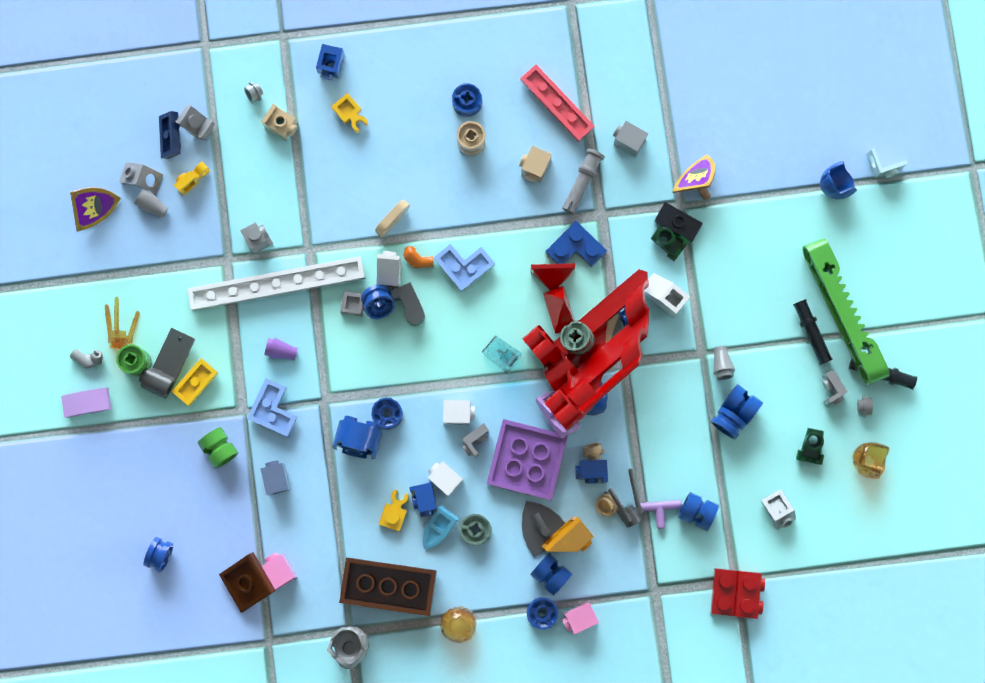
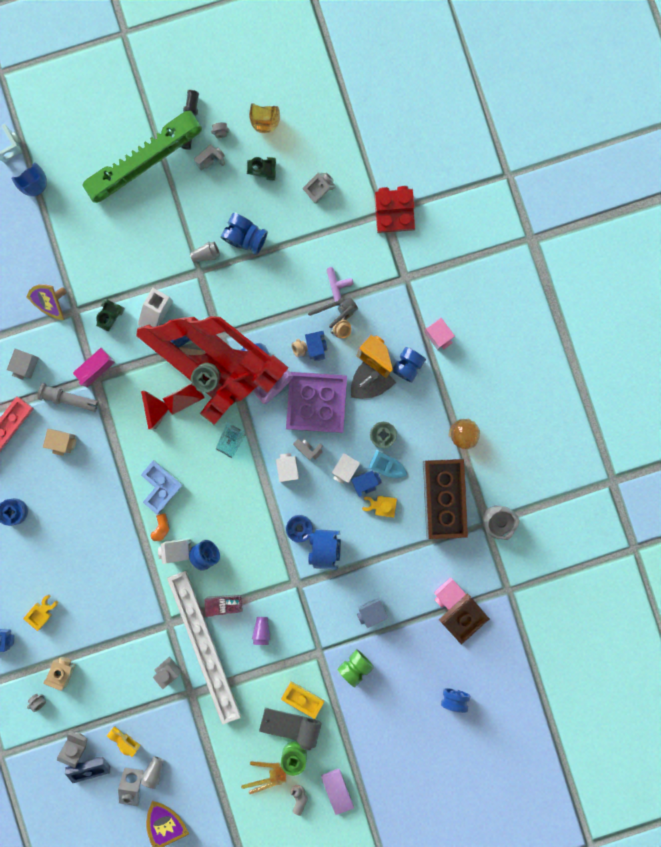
camera: 100 degrees left, 5 degrees up
light blue plate [247,378,298,437] -> none
light grey tile [340,291,364,317] -> none
tan tile [375,200,410,237] -> none
dark grey leg [390,282,425,326] -> none
tan wheel [457,121,485,156] -> none
blue wheel [527,597,559,630] -> none
blue plate [545,221,607,267] -> none
black plate [654,202,703,243] -> none
blue wheel [678,492,719,531] -> none
black pin [793,299,833,365] -> none
none -> dark pink panel [73,348,115,387]
none -> clear pink leg [204,595,243,617]

